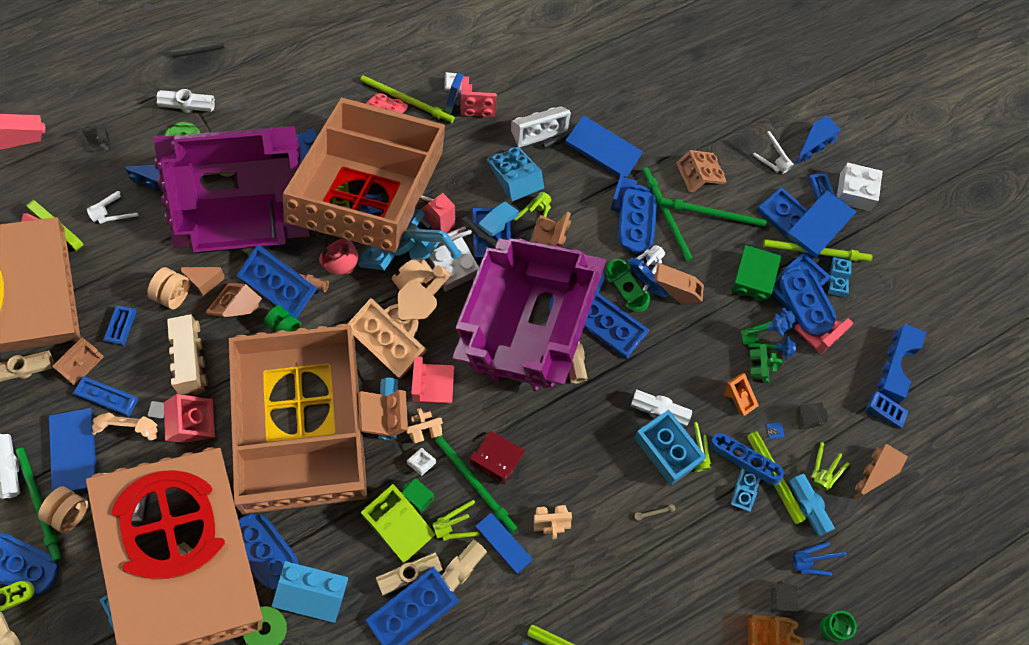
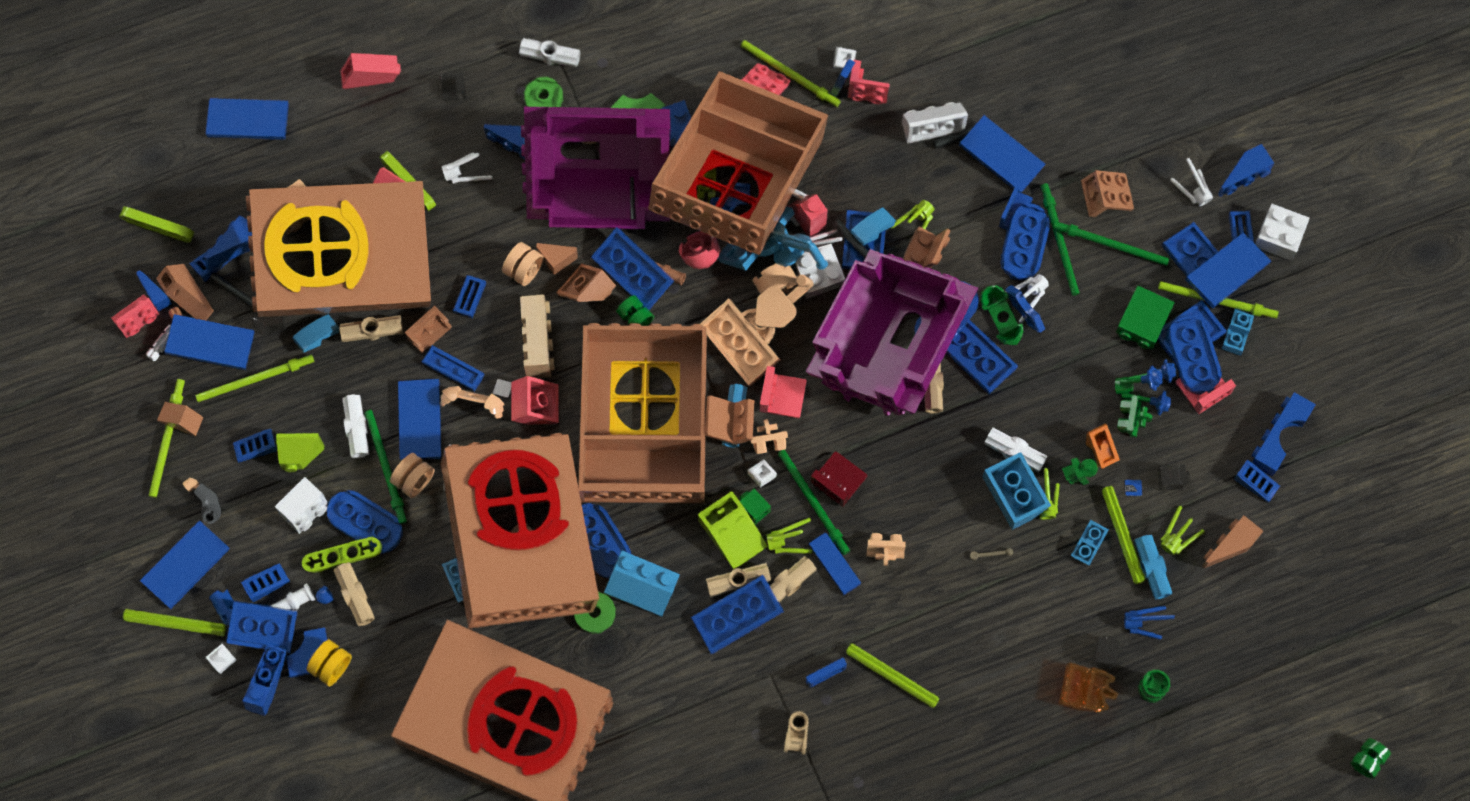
camera: 15 degrees right, 5 degrees up
dark azure slope [487,146,544,201] -> none
nougat slope [654,263,704,305] -> none
blue beam [711,433,784,485] -> none
none -> green hips [1062,457,1098,485]

